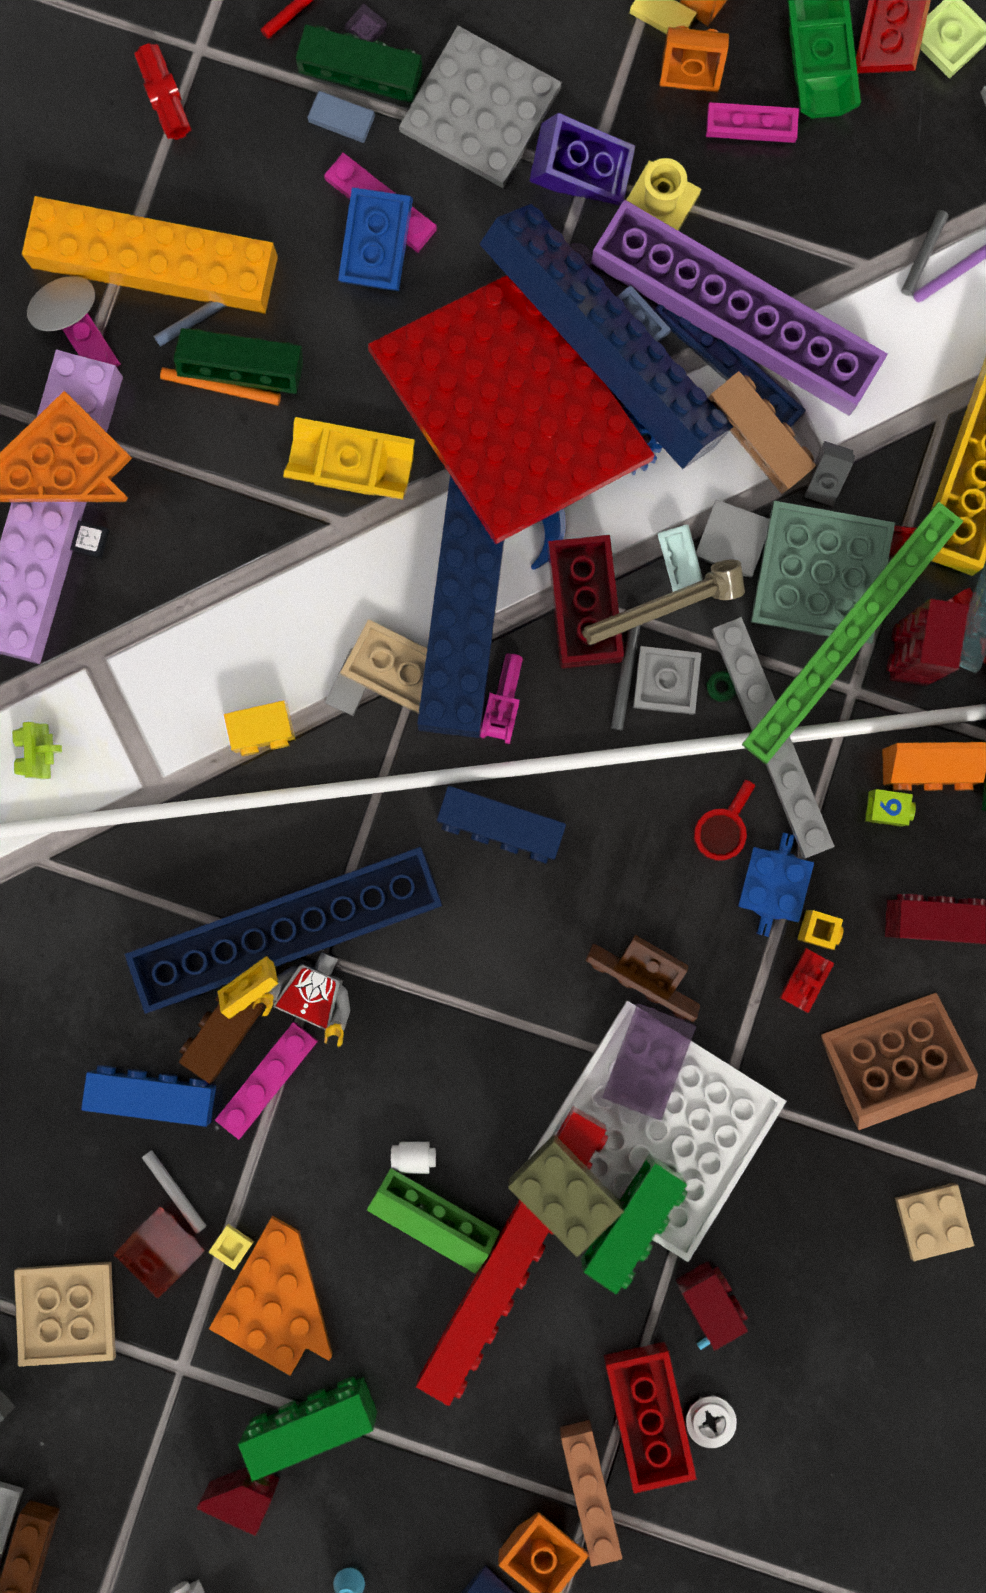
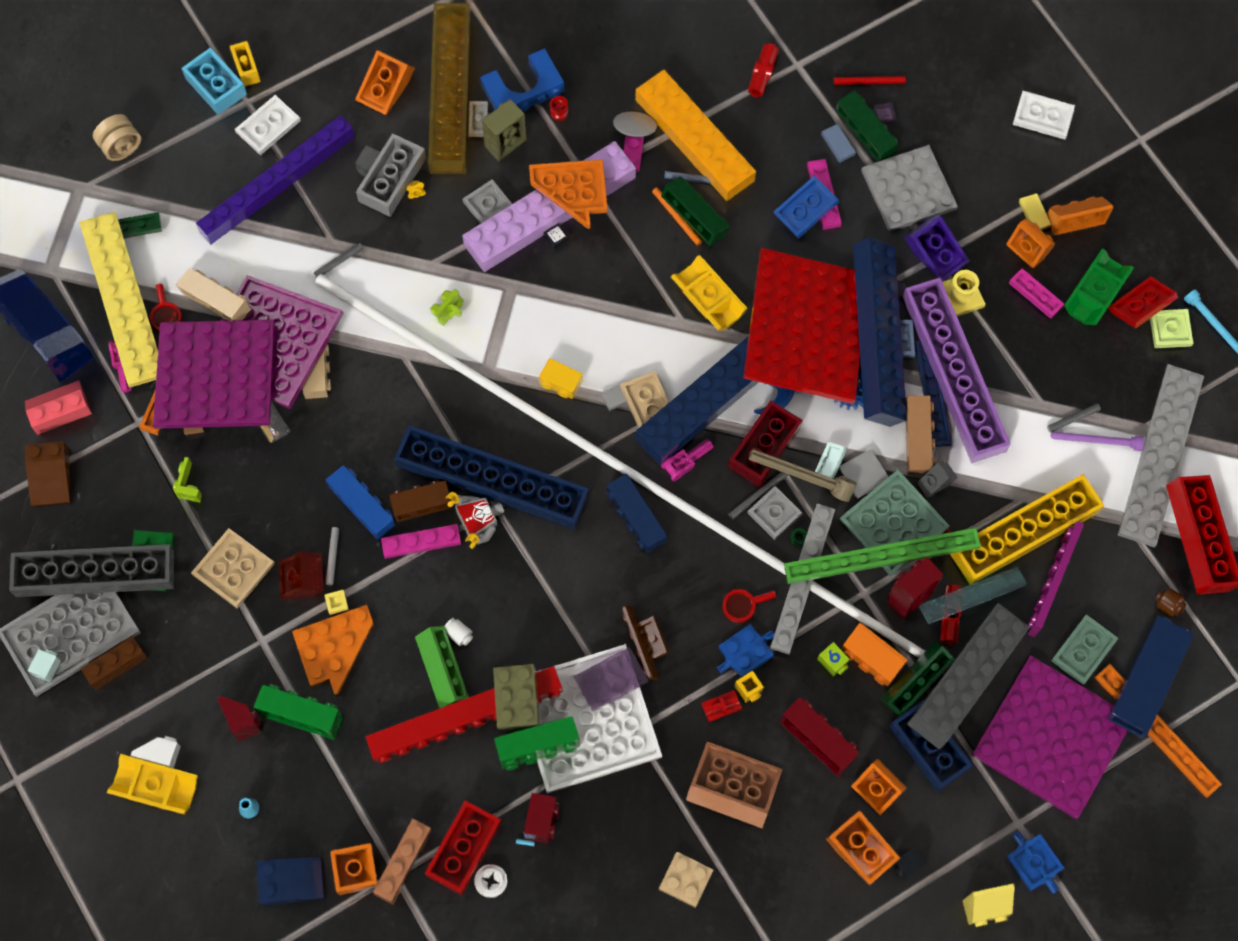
camera: 40 degrees right, 15 degrees down
yellow plate [218,956,278,1019] -> none

